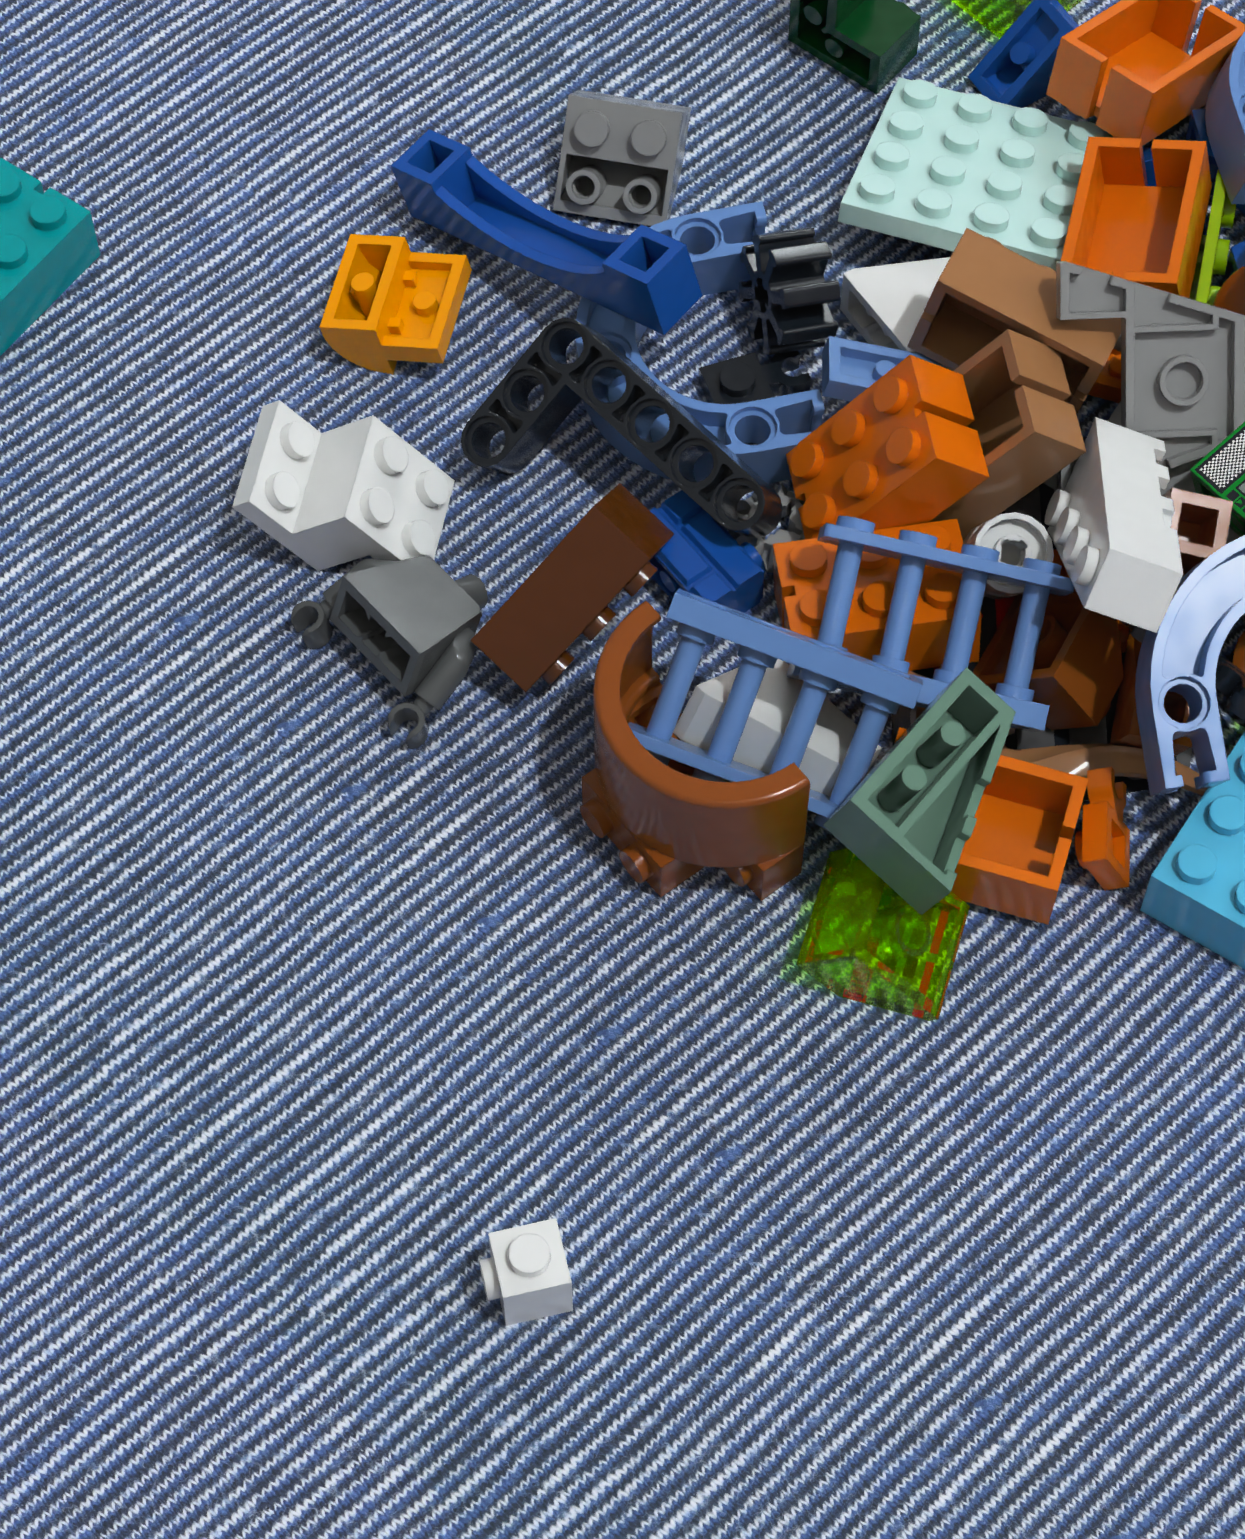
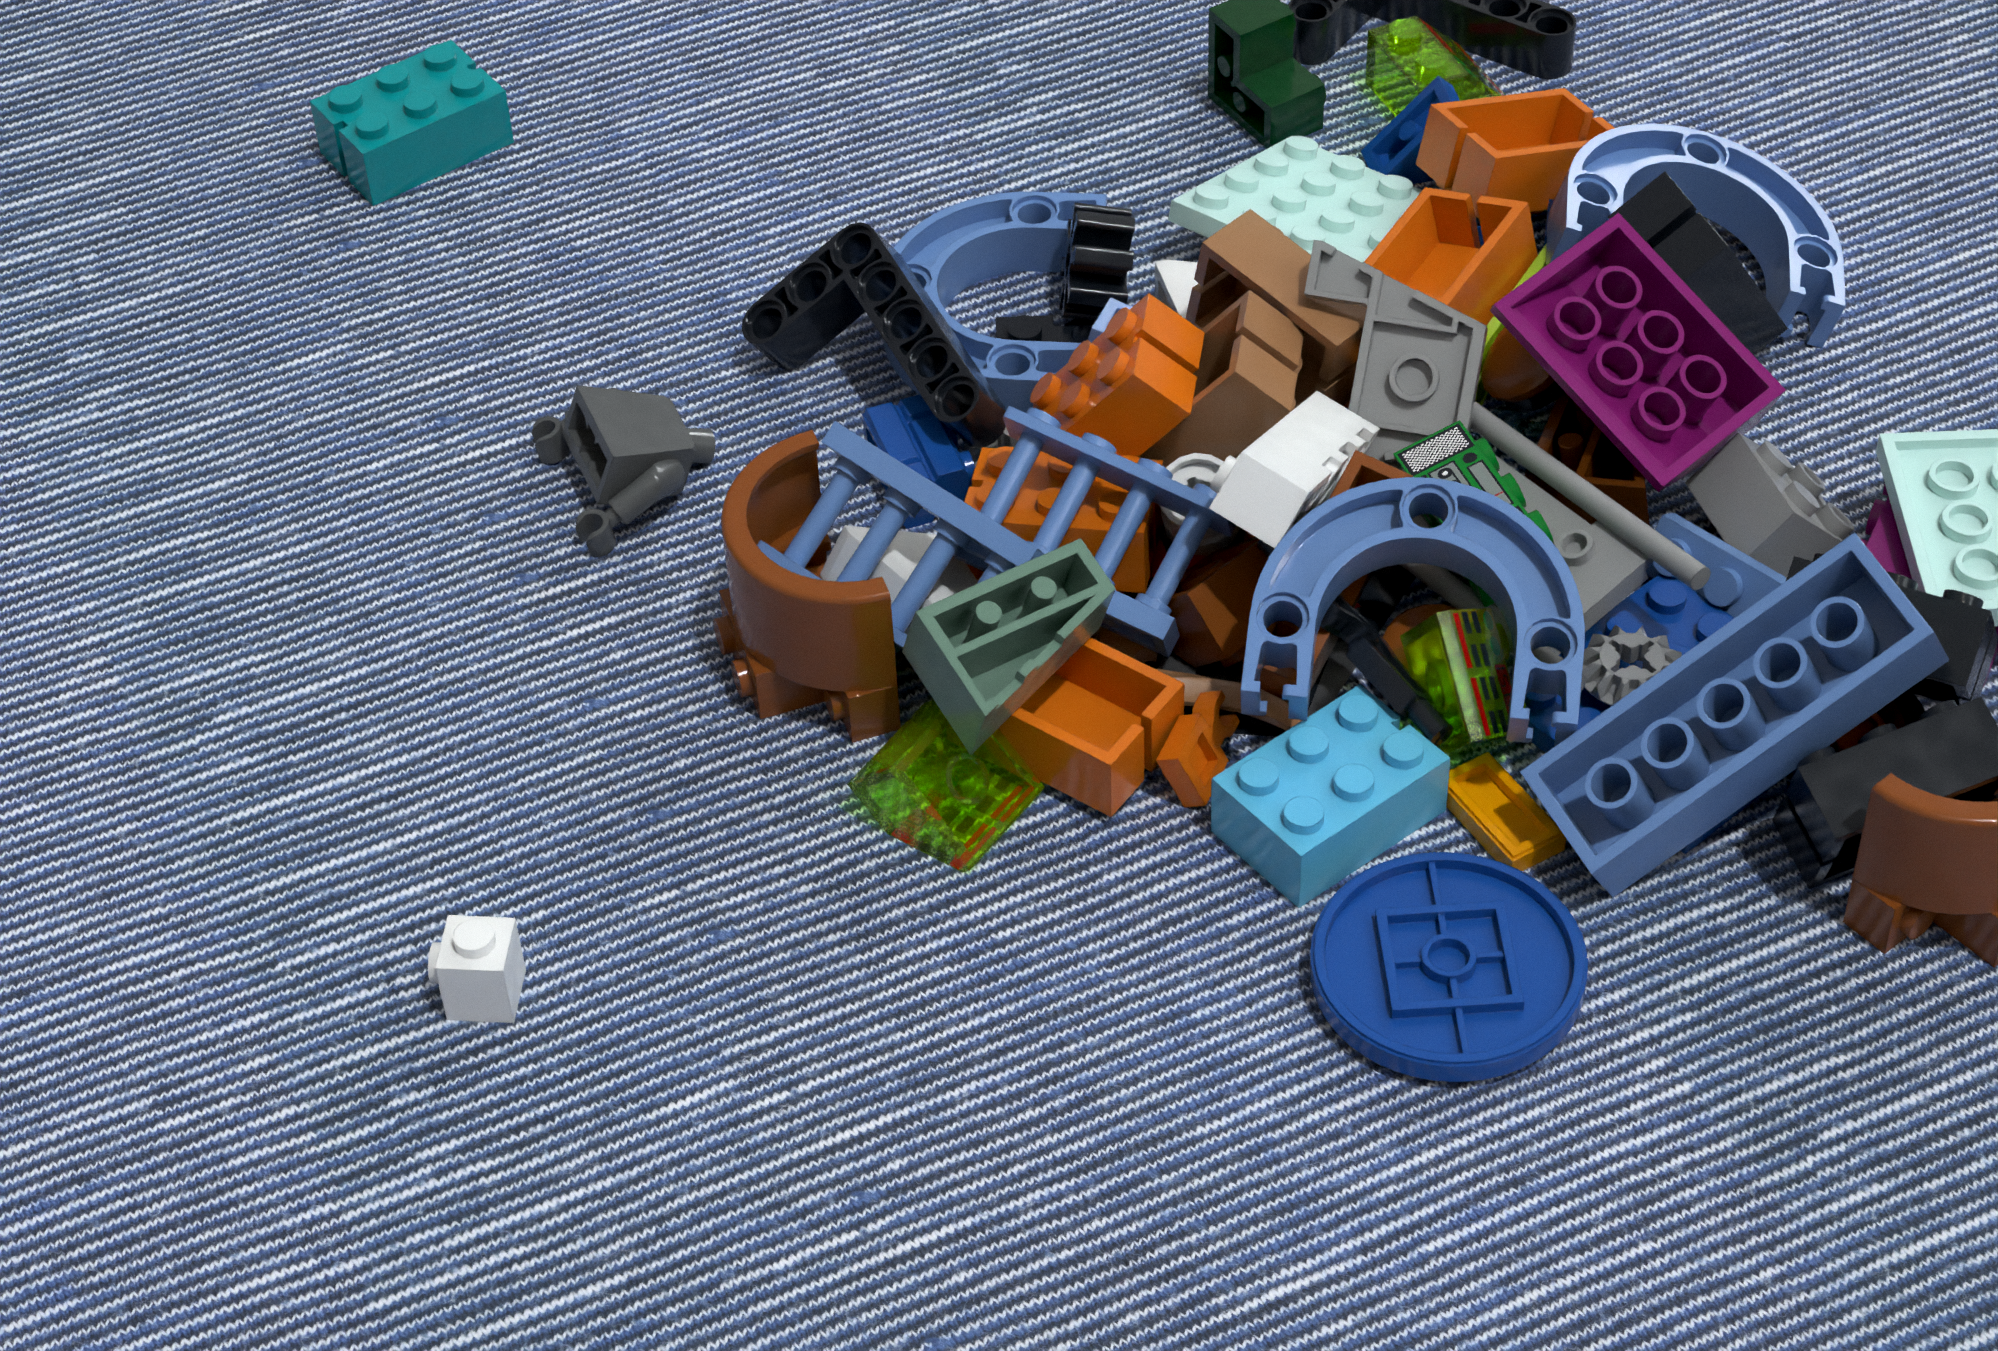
camera: 20 degrees right, 15 degrees down
white bracket [232,400,455,571] -> none
light orange brick [319,234,472,374] -> none
blue arch [391,129,703,335] -> none
reddish brown wedge [470,483,674,692] -> none
light grey slope [553,90,691,226] -> none

